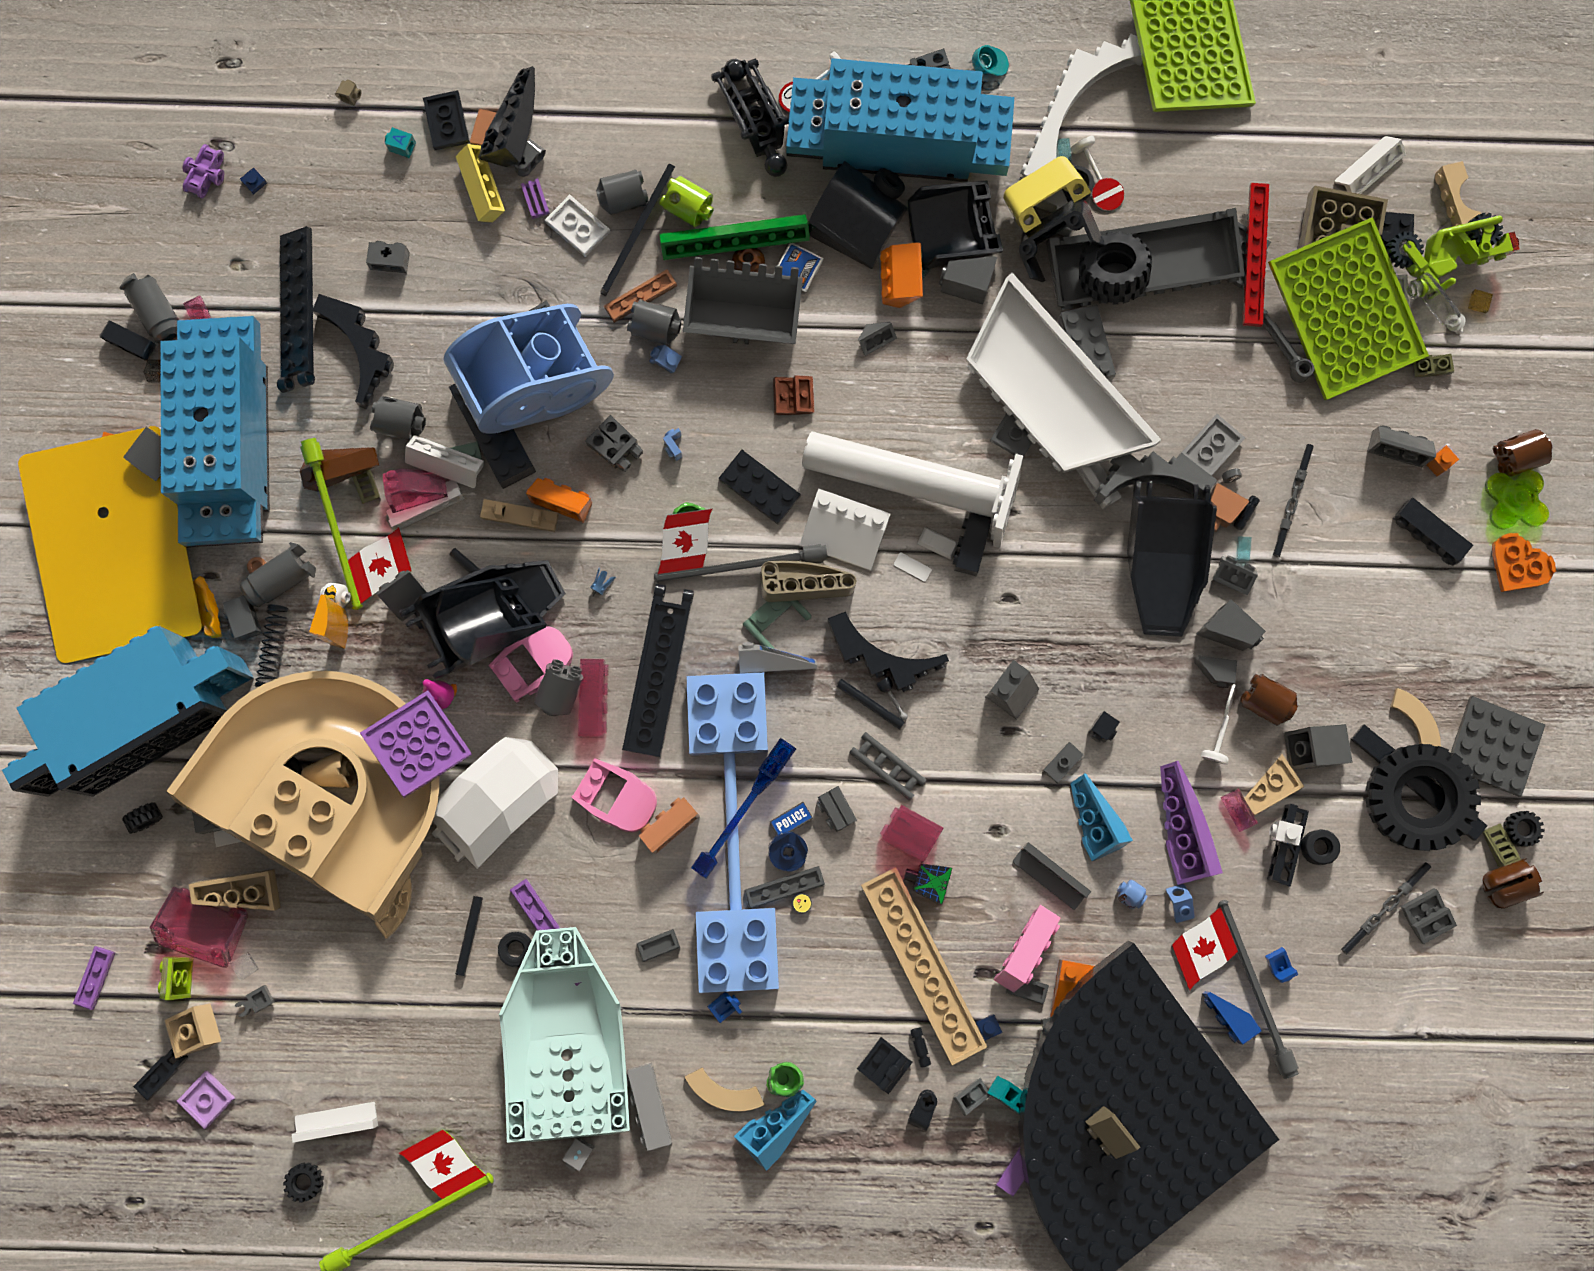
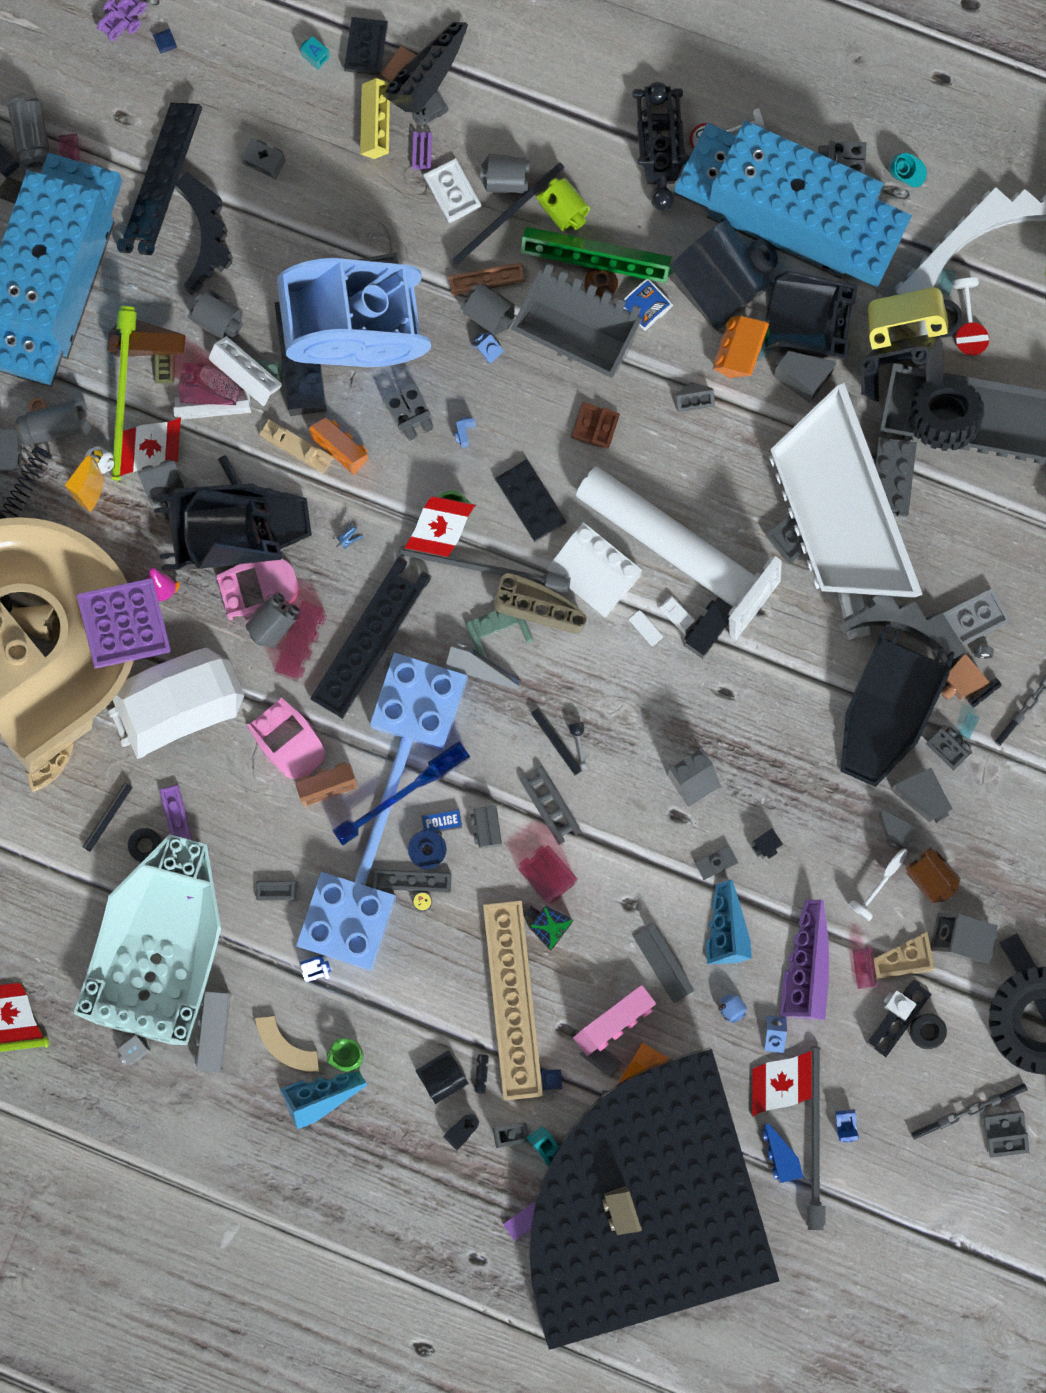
camera: 25 degrees right, 0 degrees up
black arch [827,611,949,693] -> none

